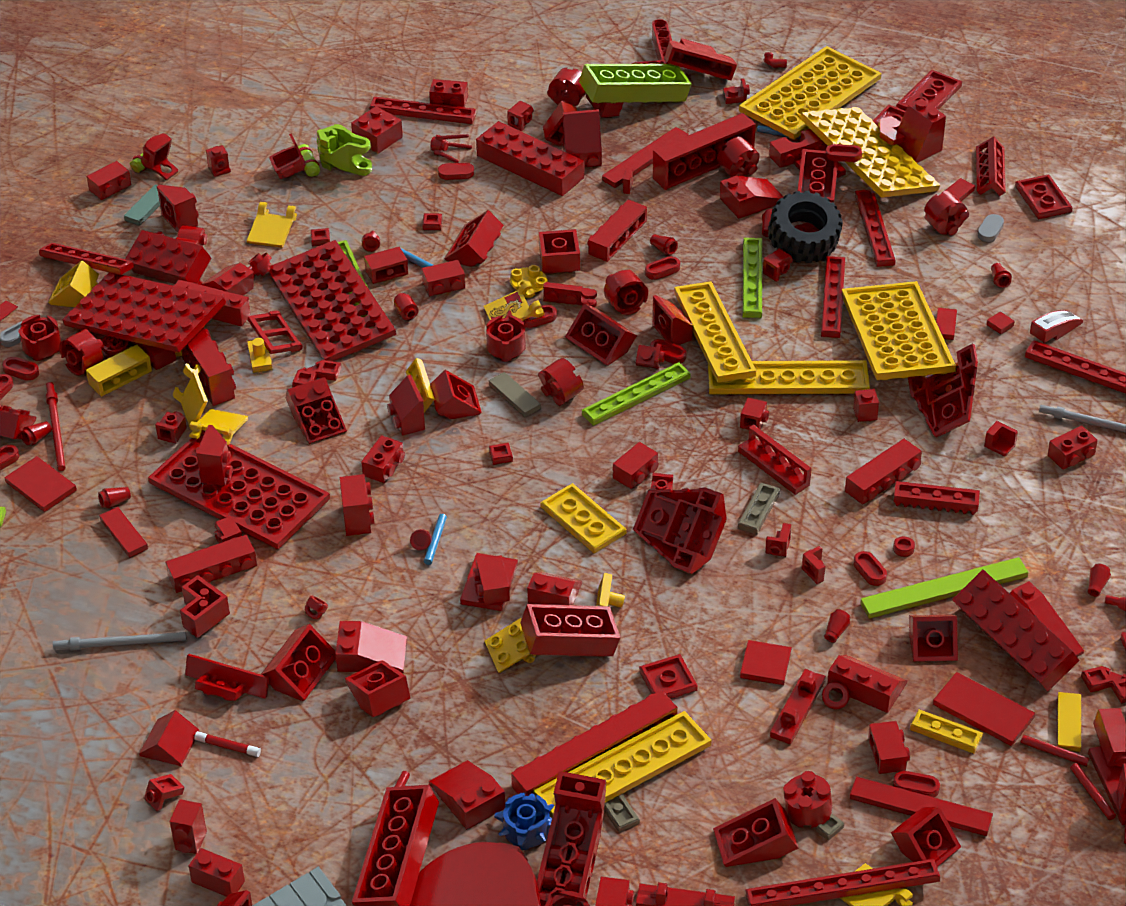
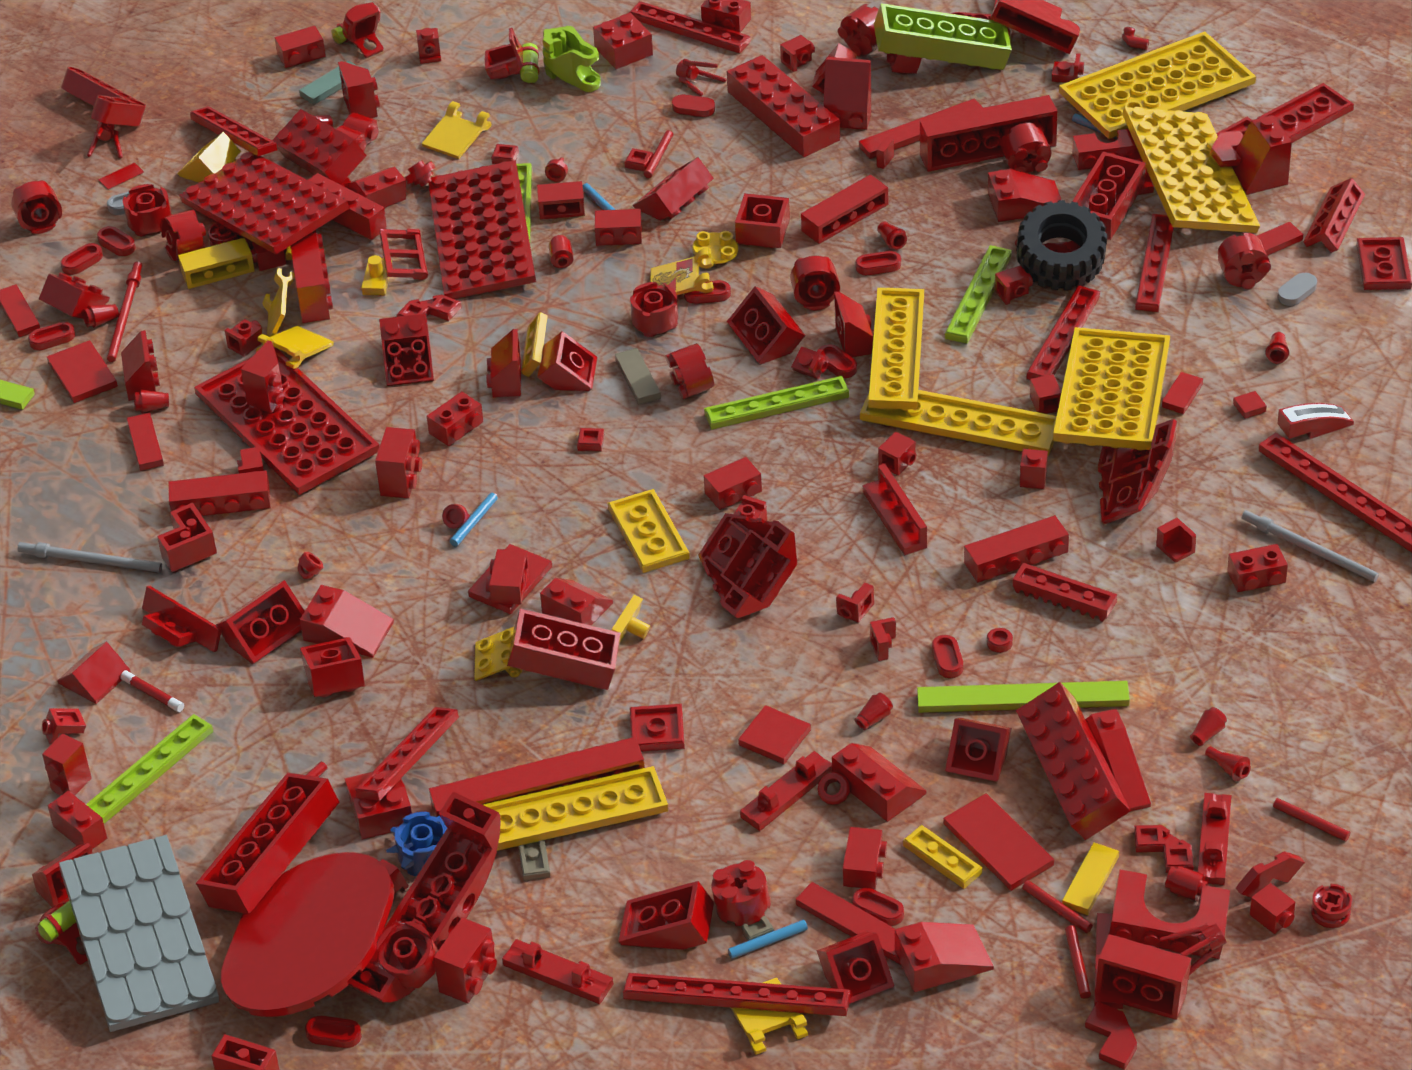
camera: 20 degrees right, 0 degrees up
red hinge [543,282,597,307] -> none
dark tan tile [738,483,780,535] -> none
red tile [826,144,862,162] -> none
none -> lime tile [86,714,213,824]
none -> red slope [121,330,160,401]
none -> red tile [355,707,459,801]
none -> red bar [644,130,673,178]
none -> dark azure bar [728,920,808,959]
none -> red slope [895,922,994,992]
none -> red brick [1030,374,1062,414]

